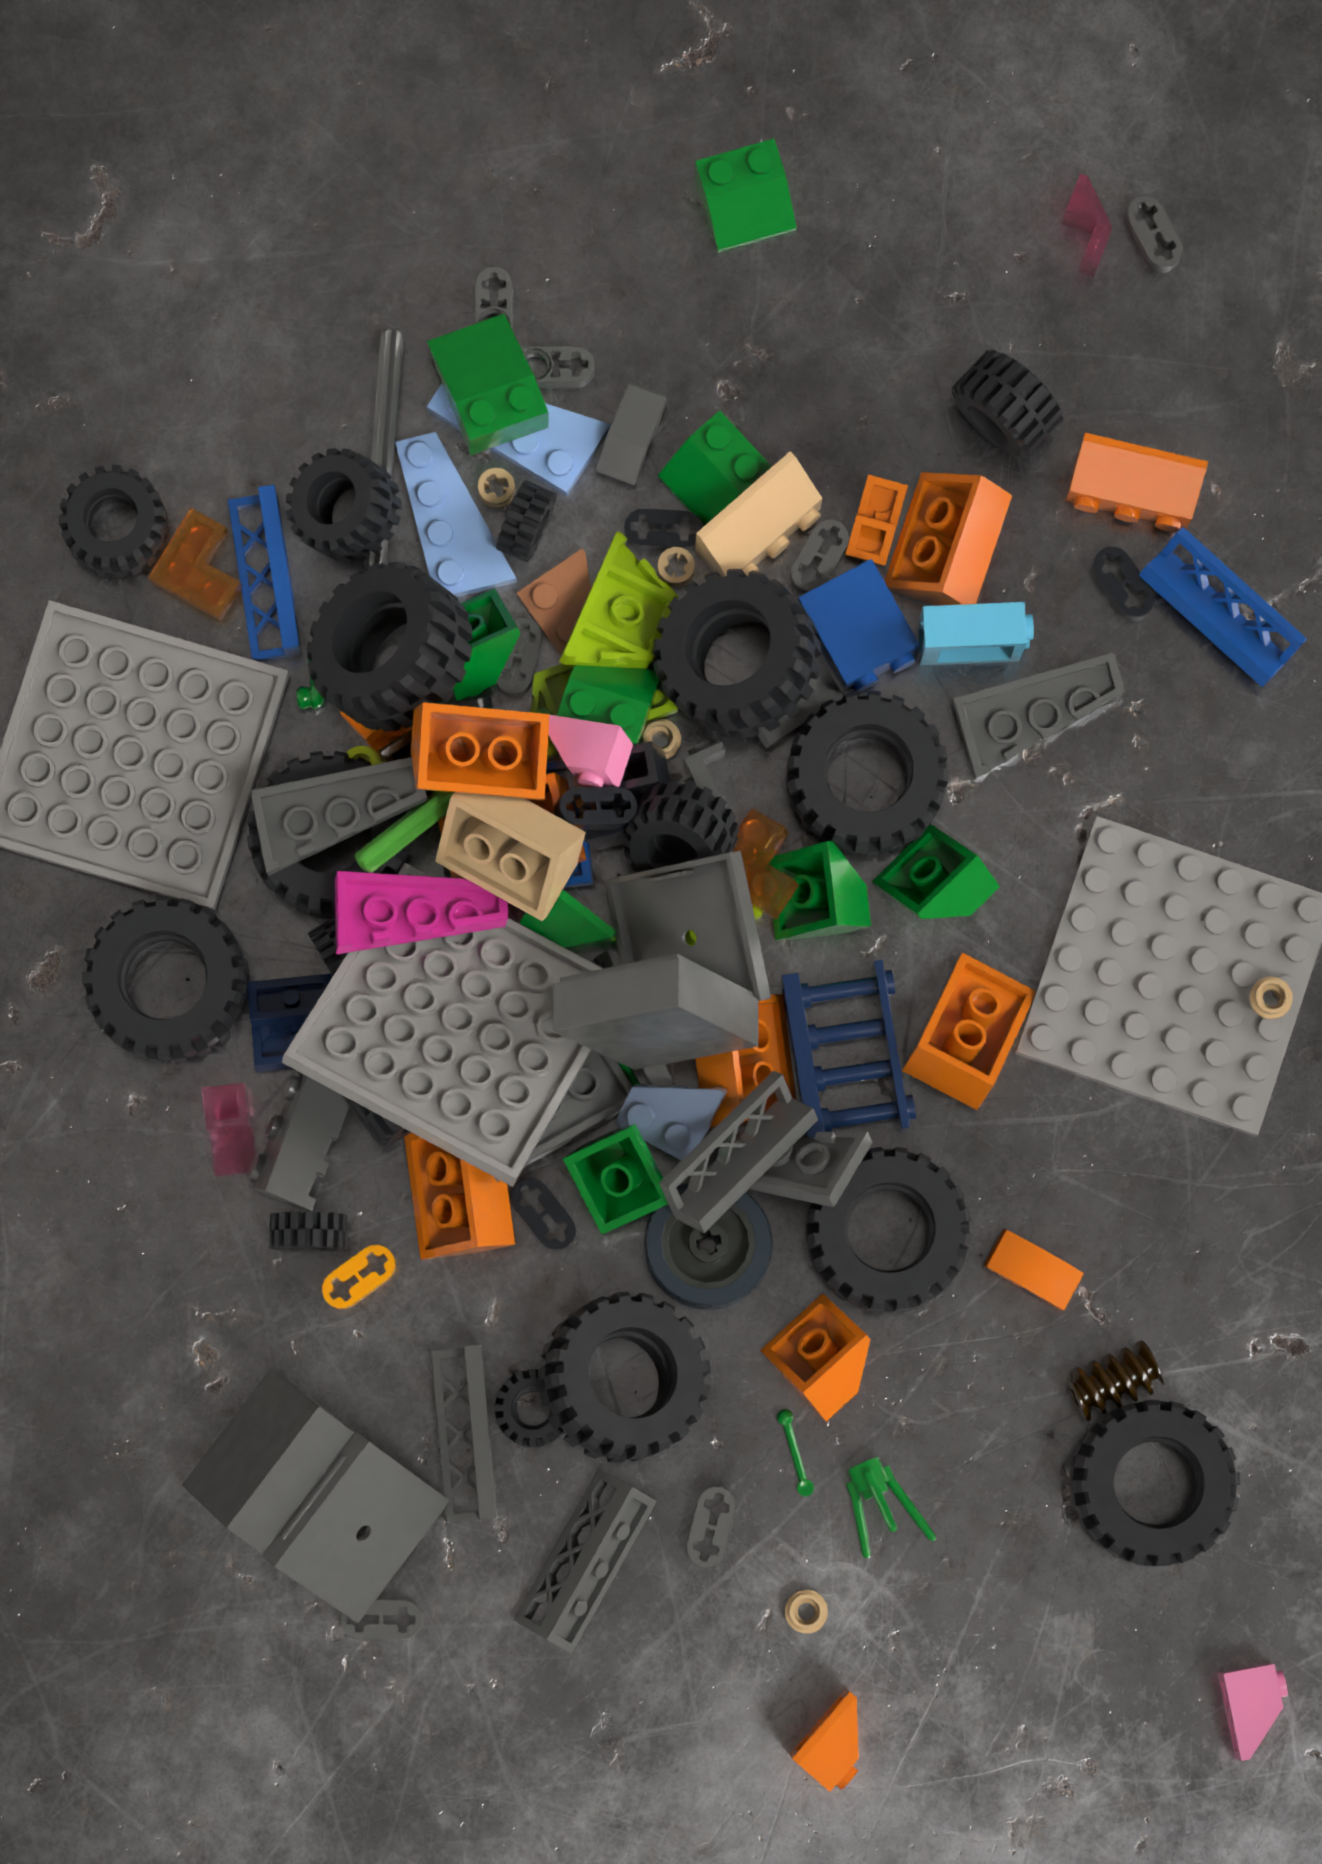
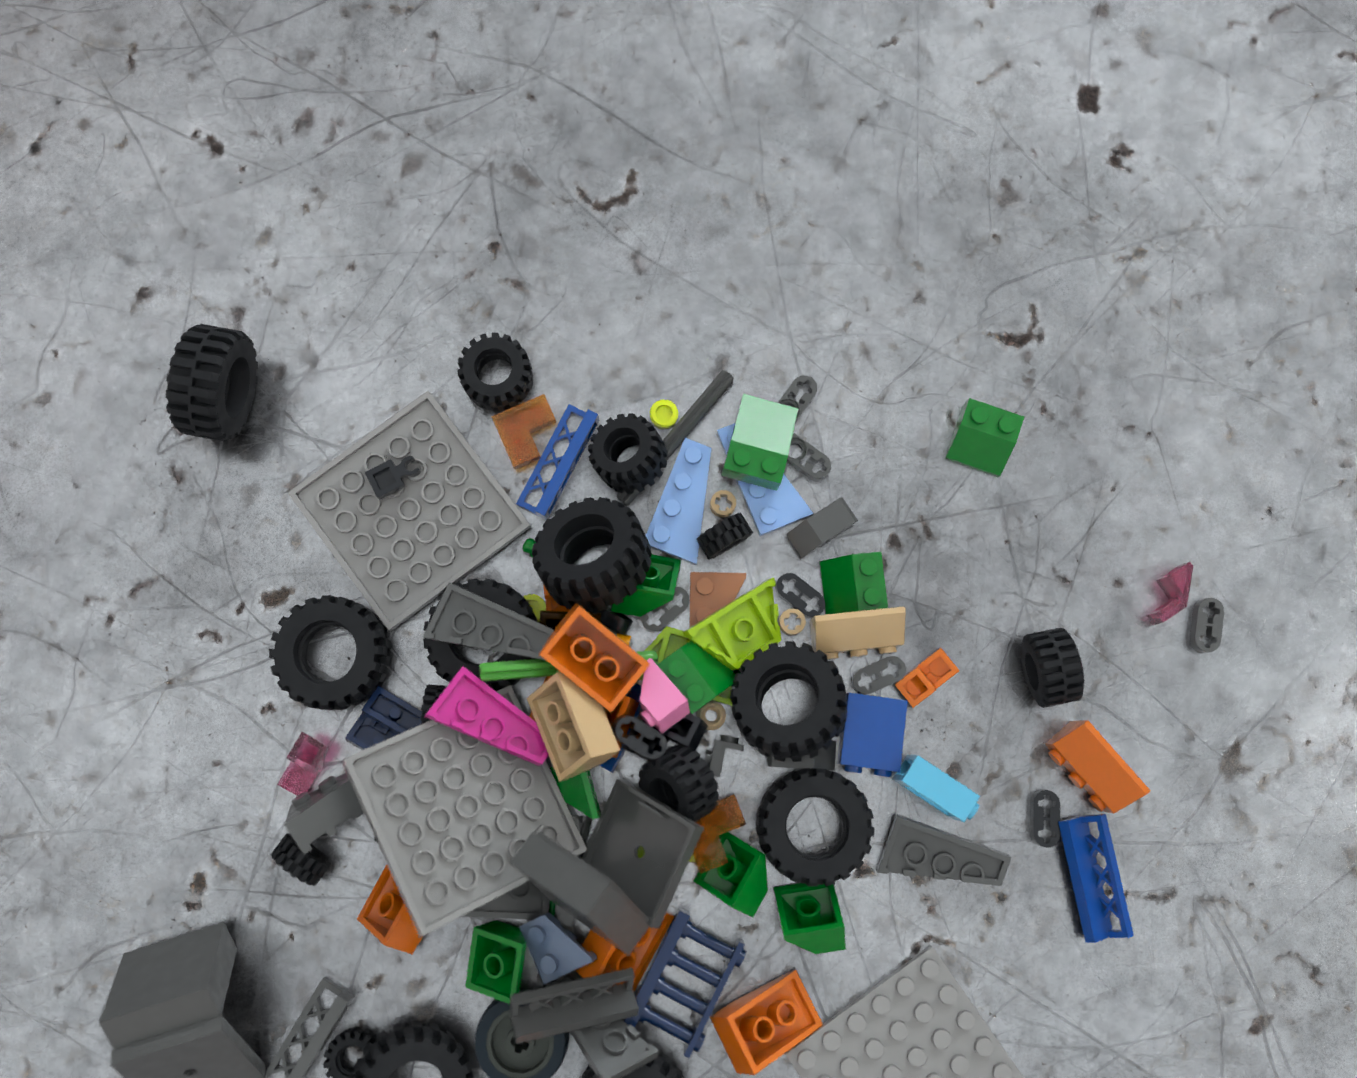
camera: 35 degrees right, 0 degrees up
light orange beam [322,1245,396,1310] -> none
black beam [511,1178,576,1251] -> none
orange slope [884,472,1012,606] -> none
none -> black plate [365,456,421,500]
none -> neon yellow tile [650,399,678,429]

